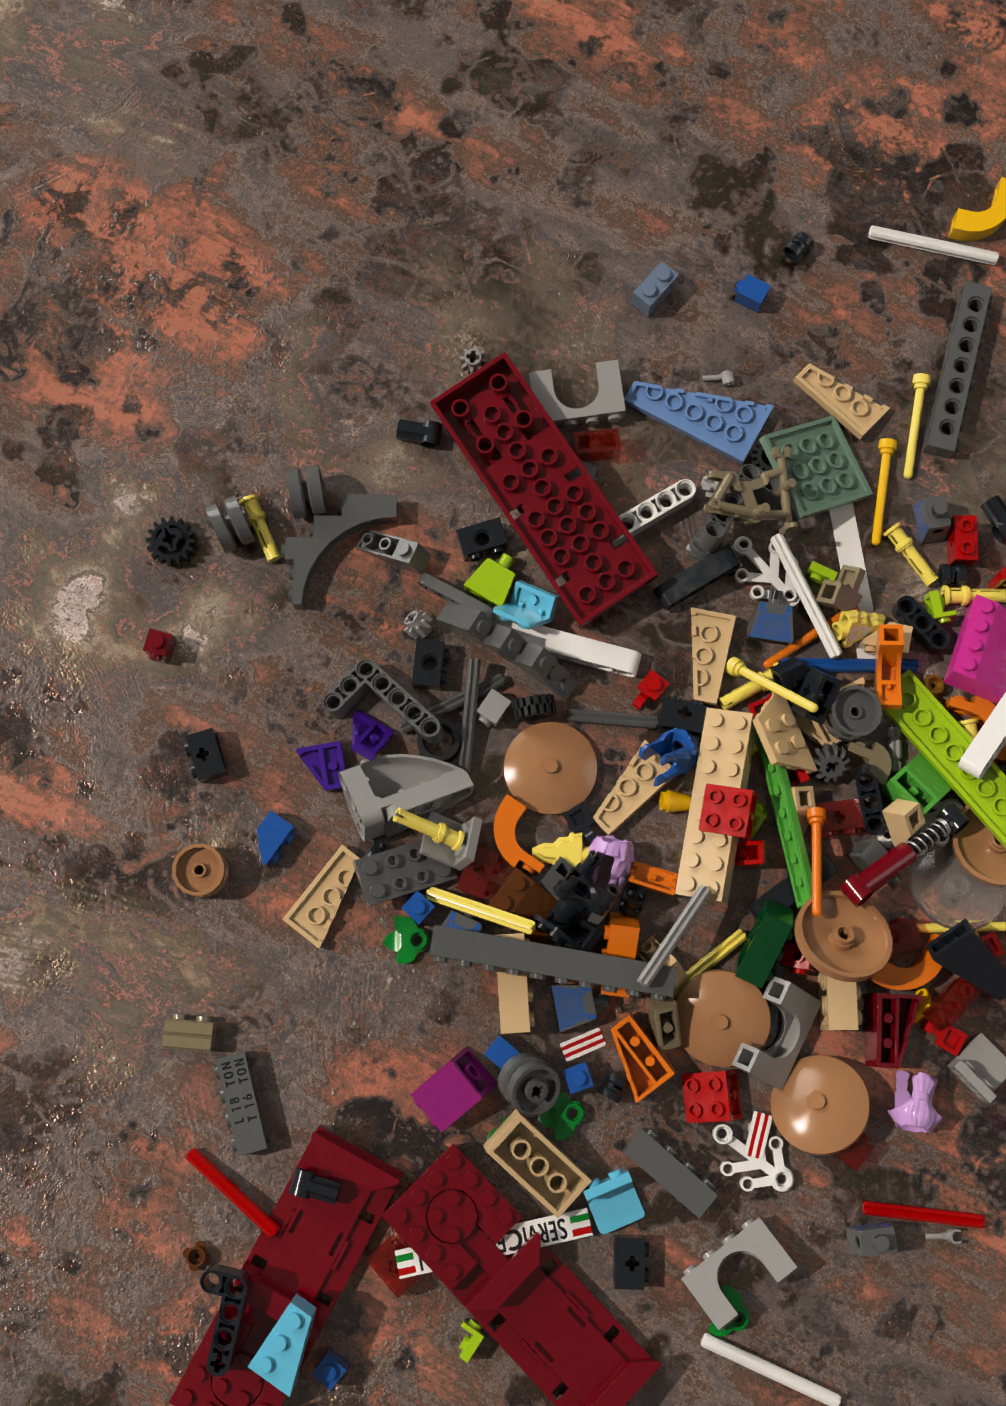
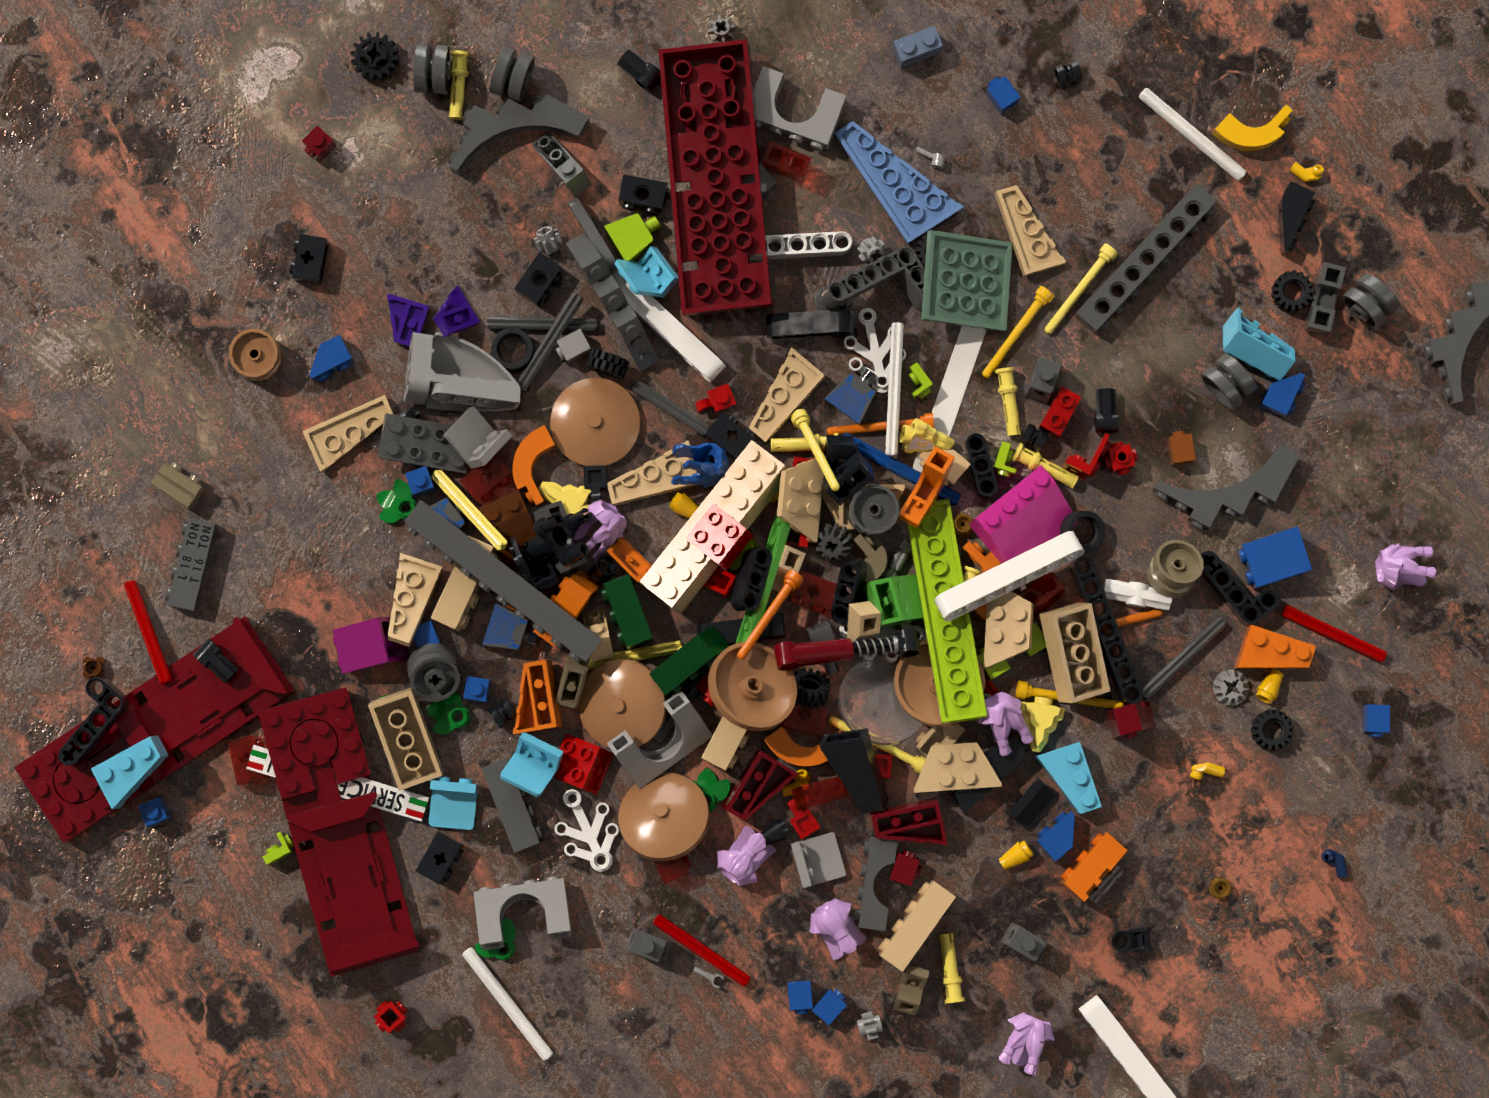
camera: 30 degrees right, 5 degrees up
dark grey beam [323,659,445,744] -> none
light yellow pin [393,807,465,851] -> none
sticker [560,1028,606,1061] -> none
light grey axle [637,885,711,988] -> none
dark tan piece [703,446,798,535] -> none
sticker [744,1111,772,1159] -> none
dark tan brick [816,565,866,611] -> none
none -> tan wing [388,553,443,647]
none -> medium azure bracket [500,732,564,797]
none -> dark green brick [601,574,654,650]
none -> green plate [692,767,730,812]
none -> black beam [731,547,772,611]
none -> black cone [760,819,790,846]
none -> black tyre [793,669,831,709]

